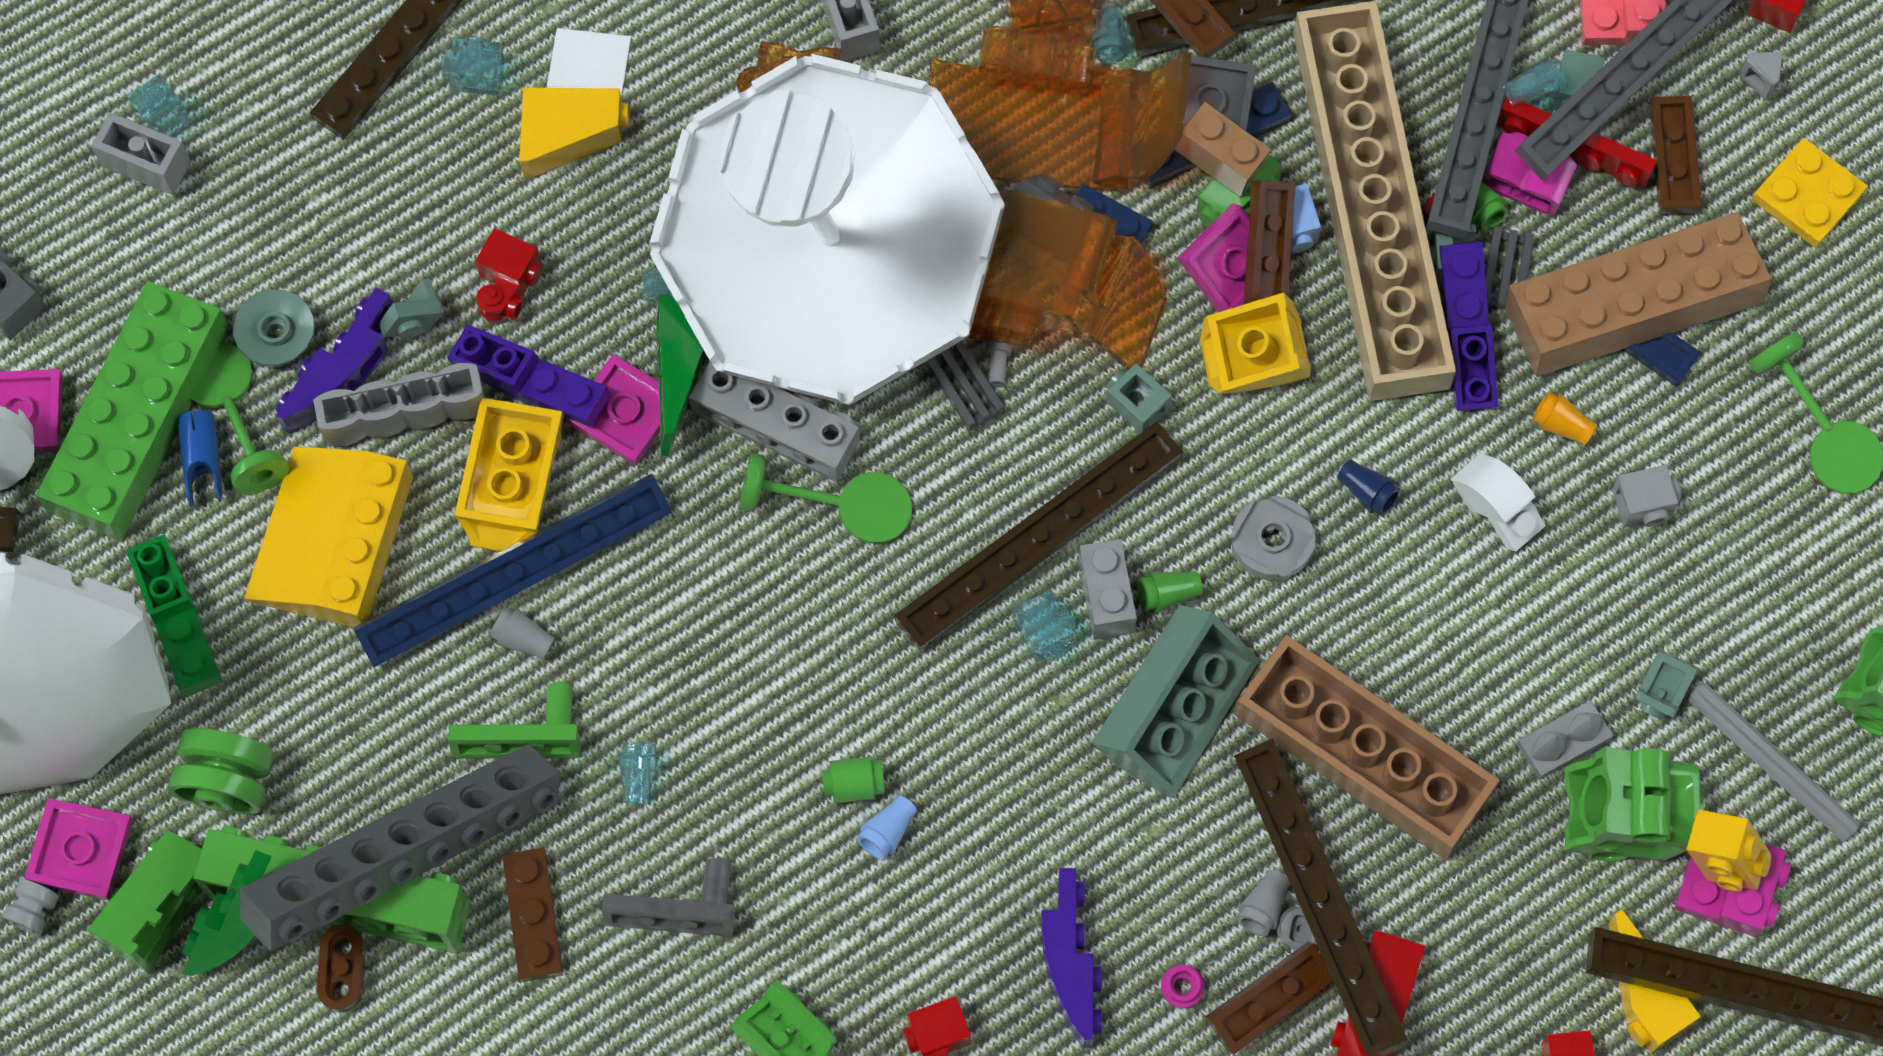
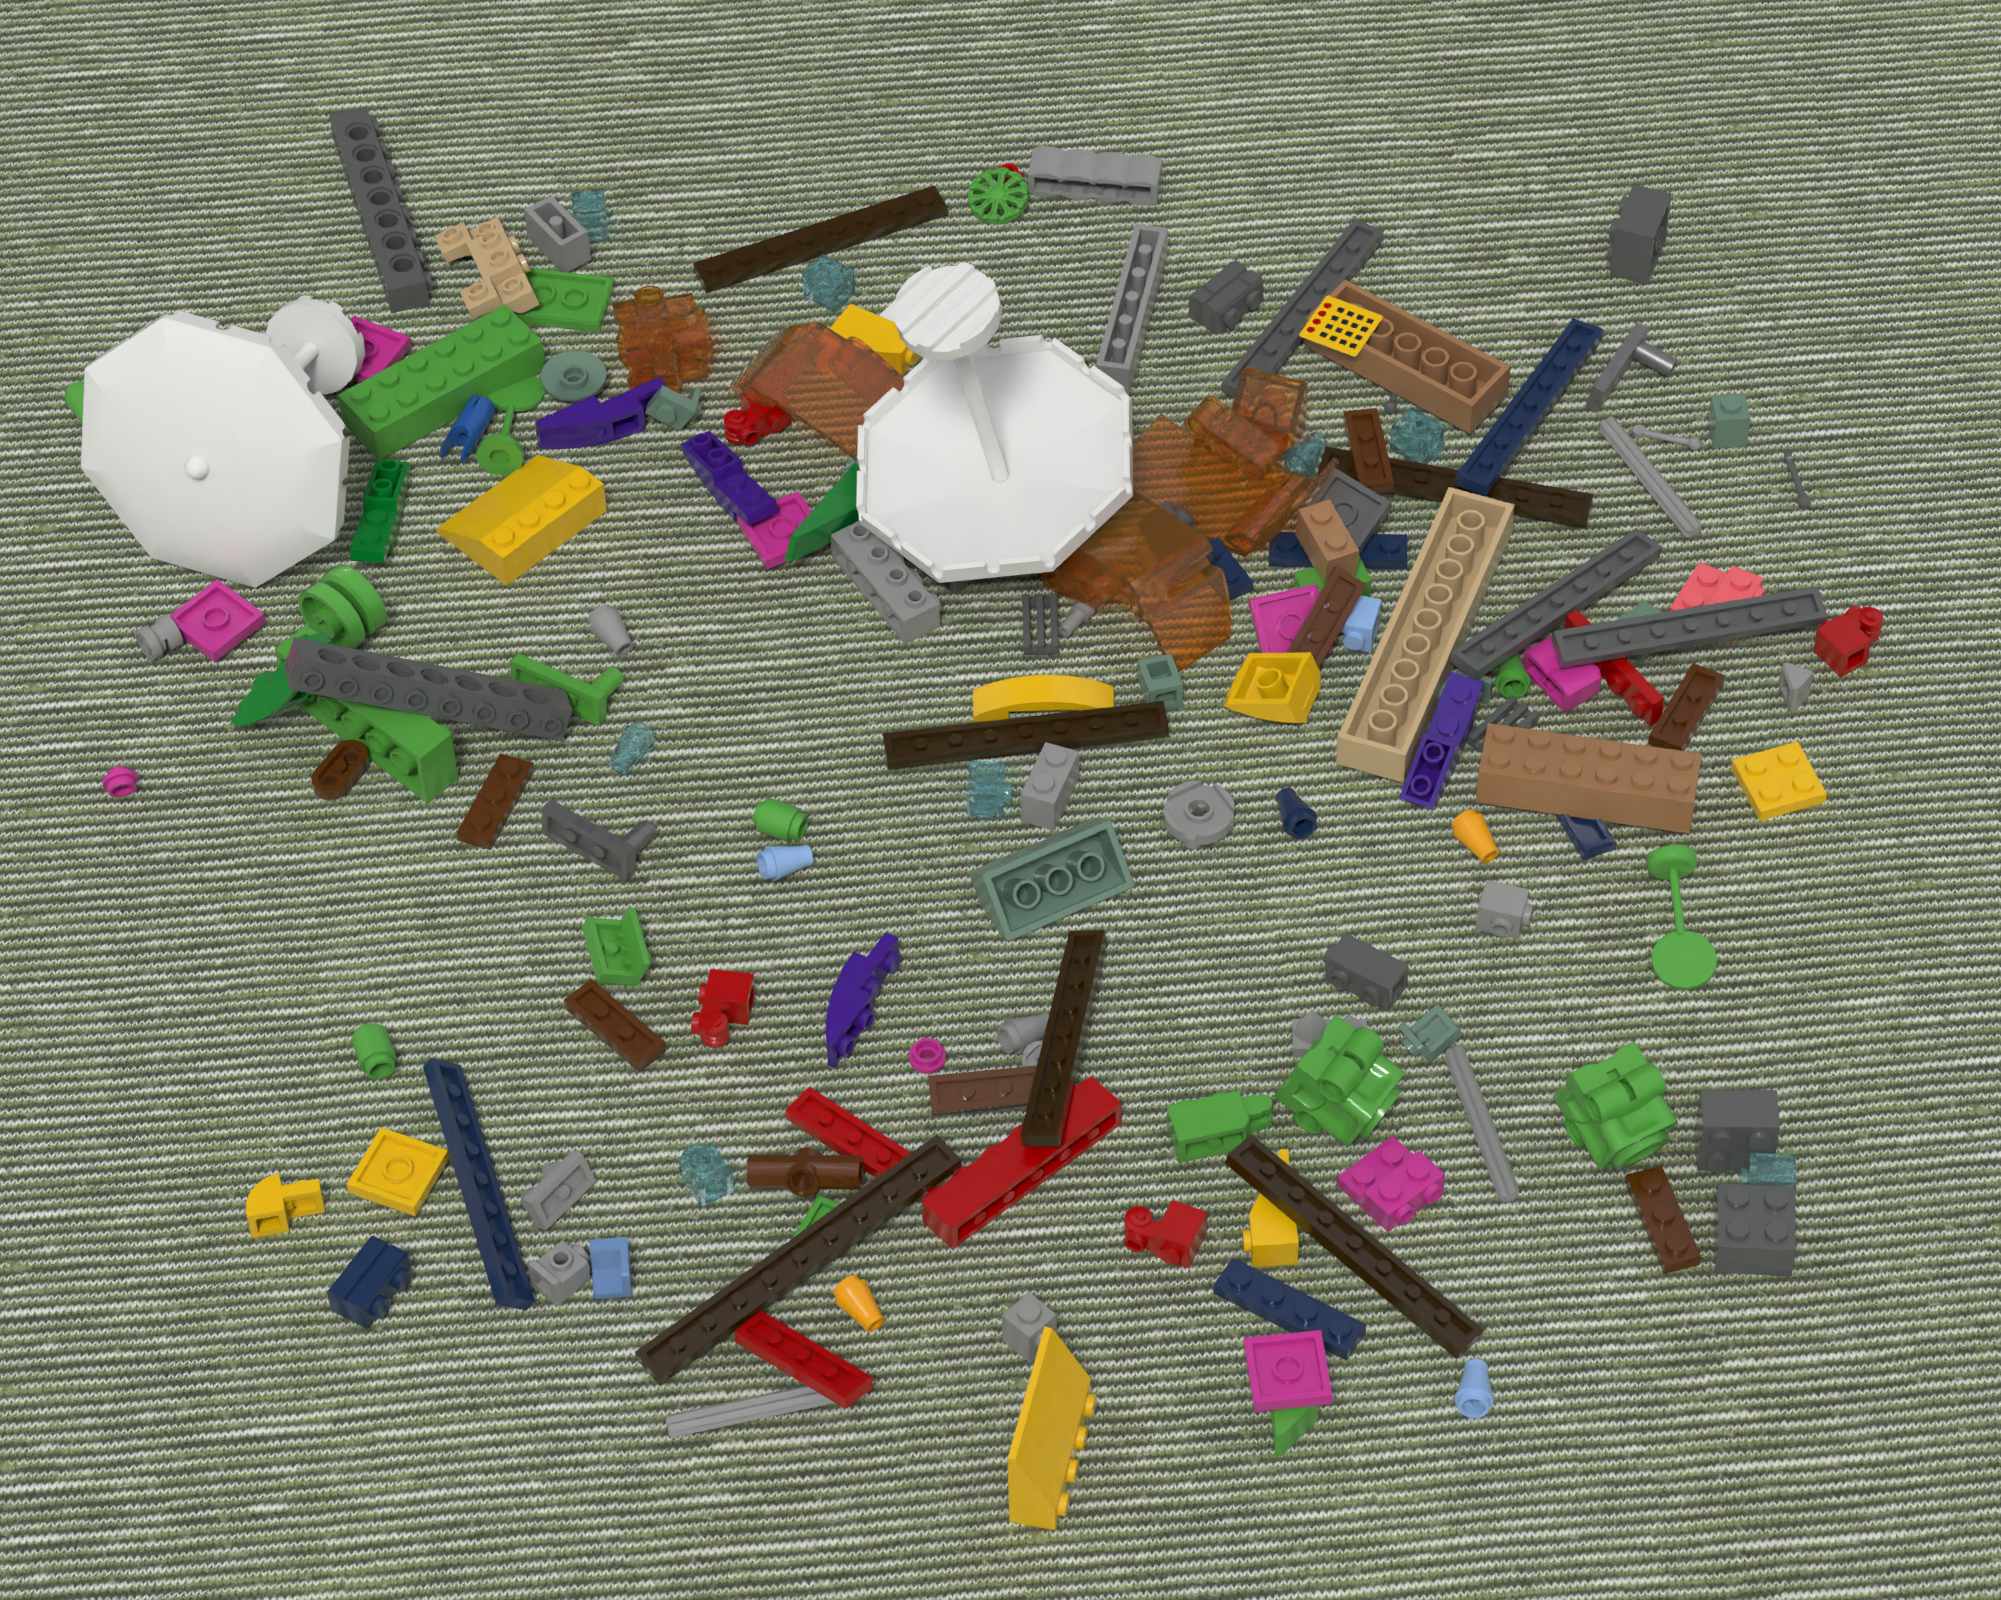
camera: 30 degrees right, 20 degrees down
bright green wedge [87,829,202,974] -> none
light grey brick [313,363,486,446] -> none
dark blue plate [353,474,672,668] -> none
yellow slope [454,398,564,552] -> none
bright green piece [739,452,912,544] -> none
bright green cone [1137,571,1202,613] -> none
medium nougat brick [1234,635,1500,860] -> none
white brick [1451,453,1546,552] -> none
clear light blue cone [1504,58,1568,105] -> none
yellow brick [1686,809,1771,892] -> none
none -> tan bracket [434,217,540,319]
none -> bright green tile [514,268,615,333]
none -> clear orange piece [612,286,713,394]
none -> clear orange beam [727,322,904,462]
none -> yellow slope [973,675,1114,722]
none -> bright green hinge [1166,1090,1273,1163]
none -> dark grey brick [1323,933,1409,1012]

